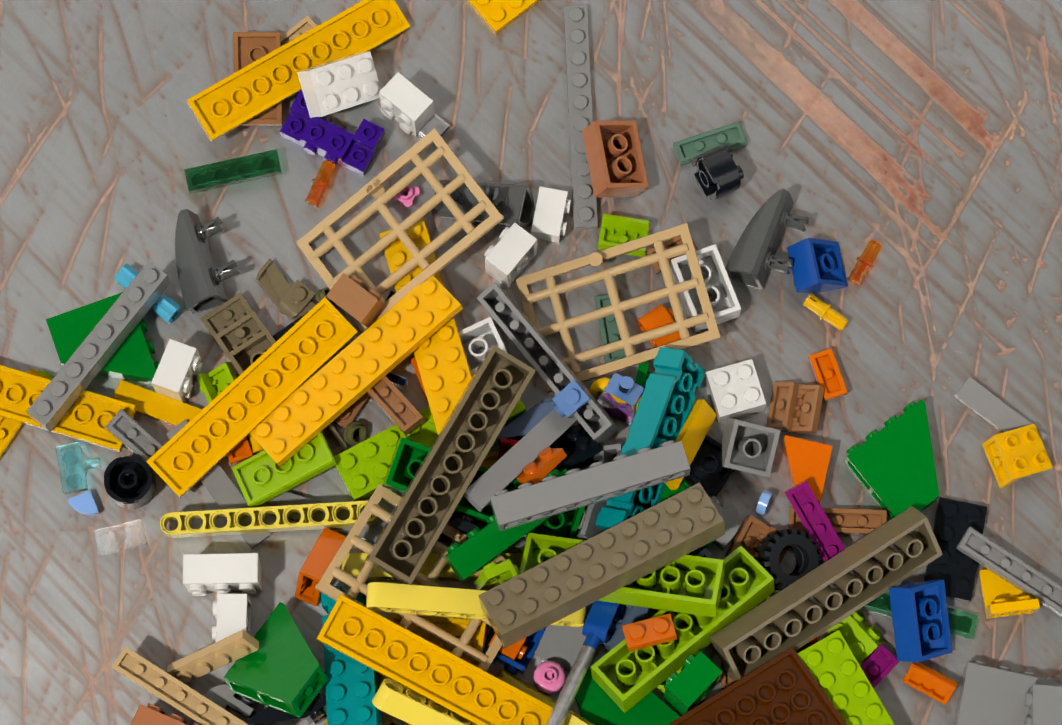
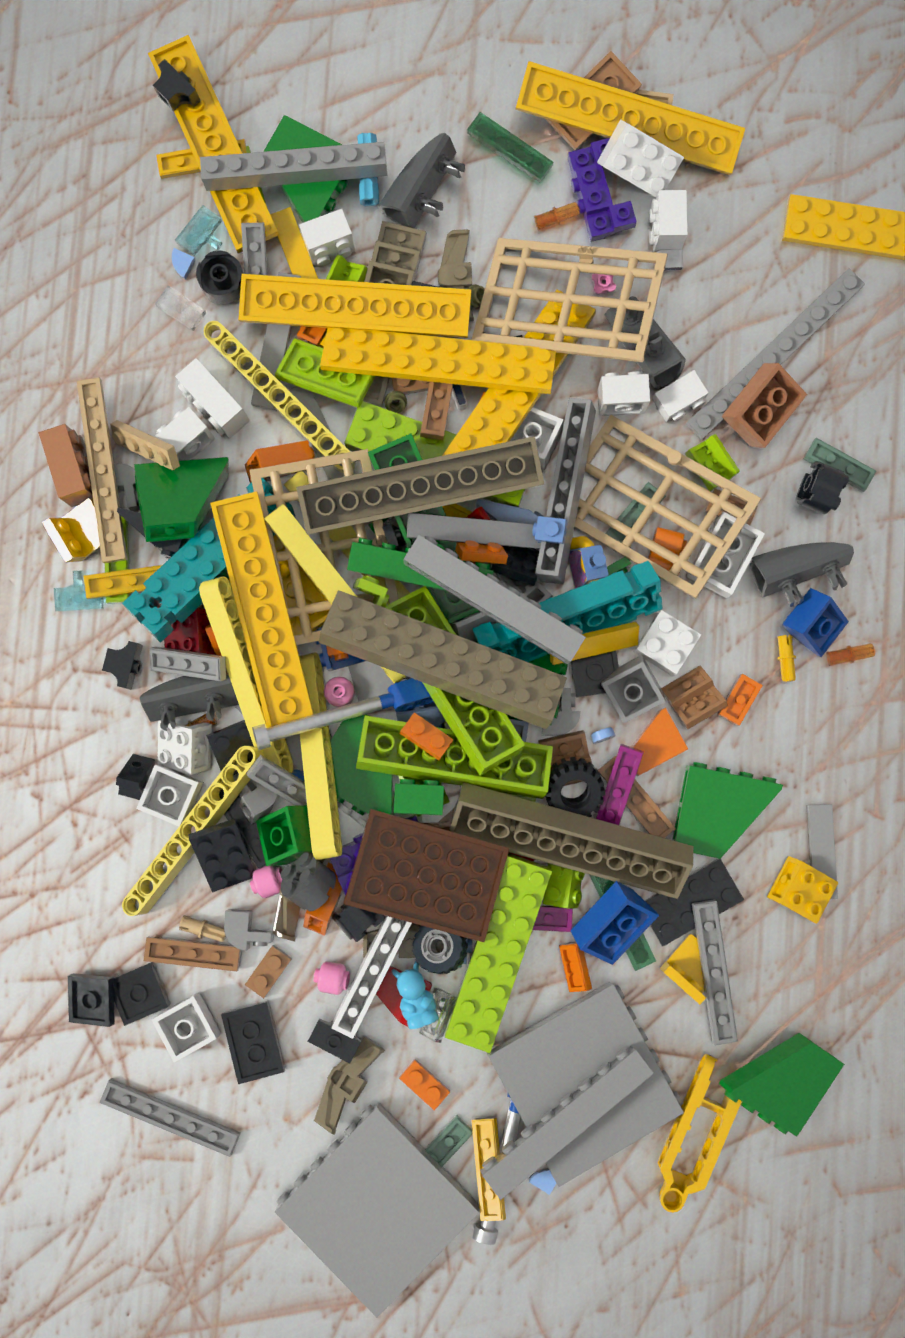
camera: 55 degrees right, 10 degrees up
medium nougat brick [326,273,386,328] -> none

